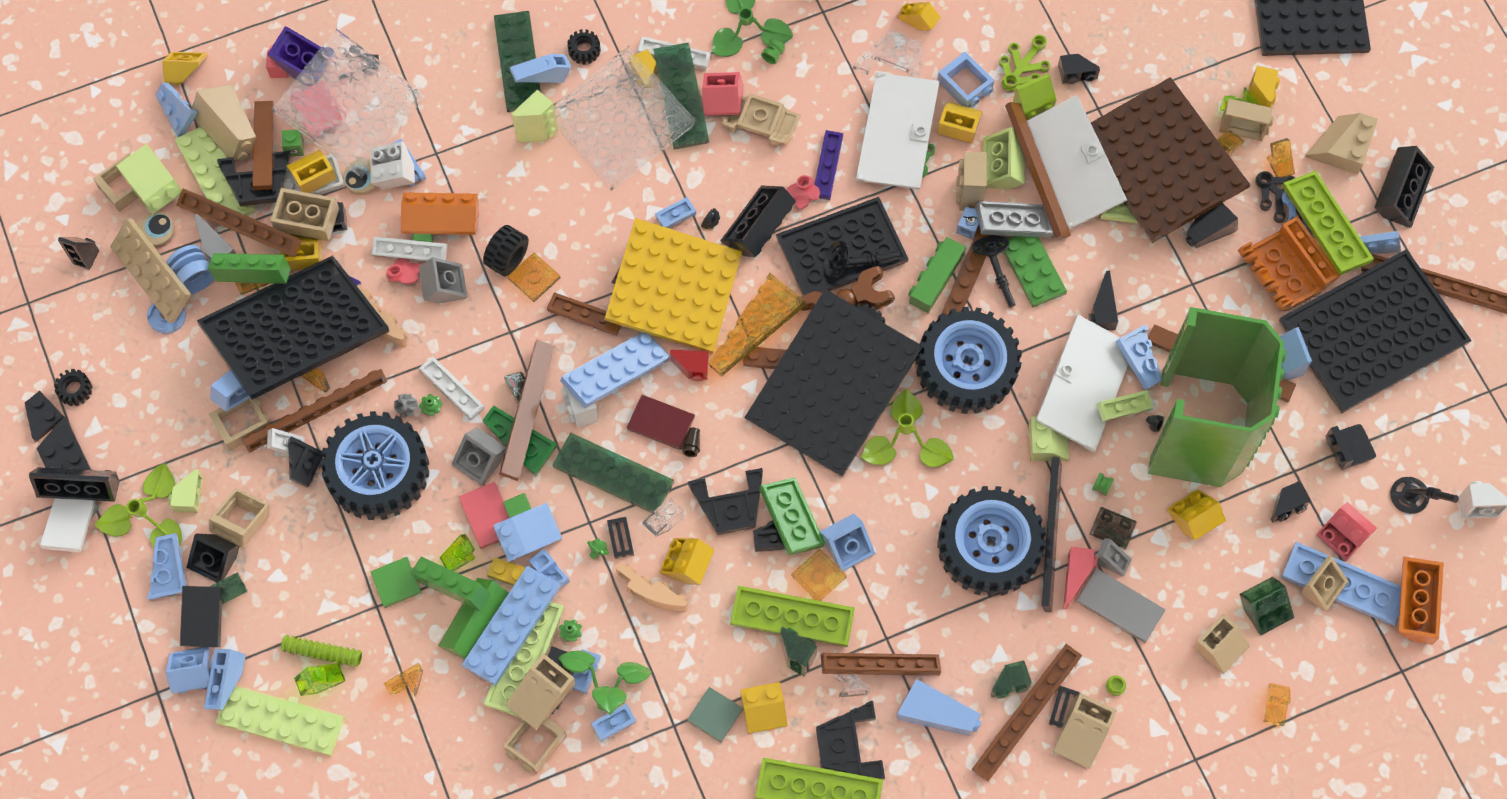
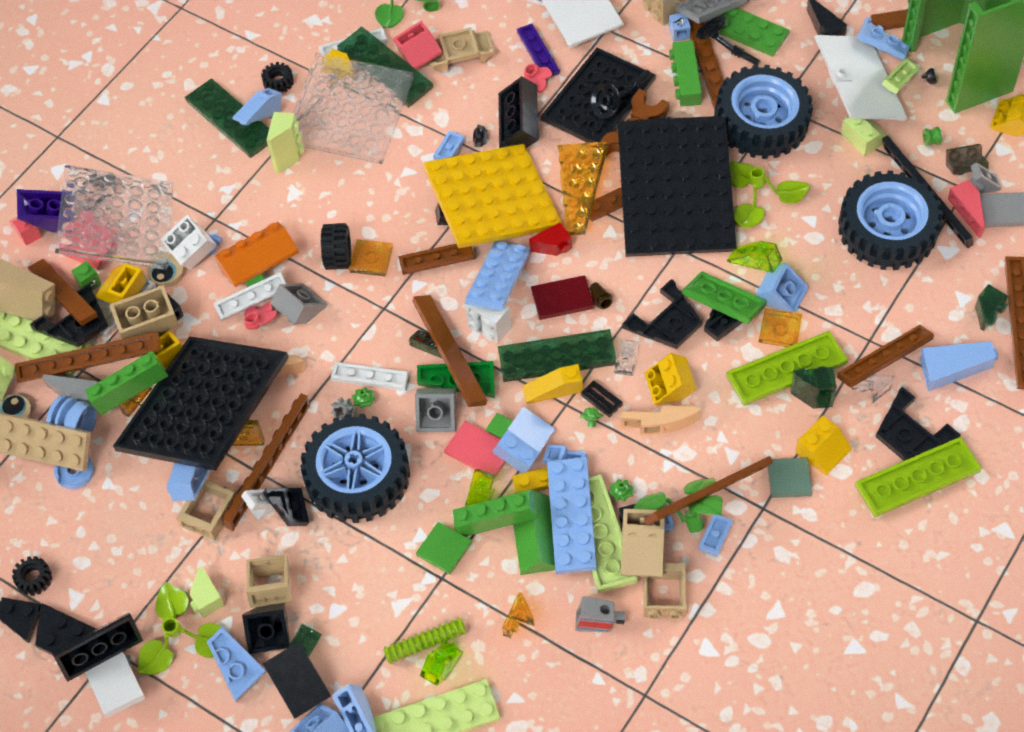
camera: 30 degrees left, 10 degrees down
none -> yellow slope [522,364,583,404]
none -> light grey torso [575,596,625,632]
none -> dark orange tile [644,456,773,525]
none -> clear neon green slope [727,241,783,273]

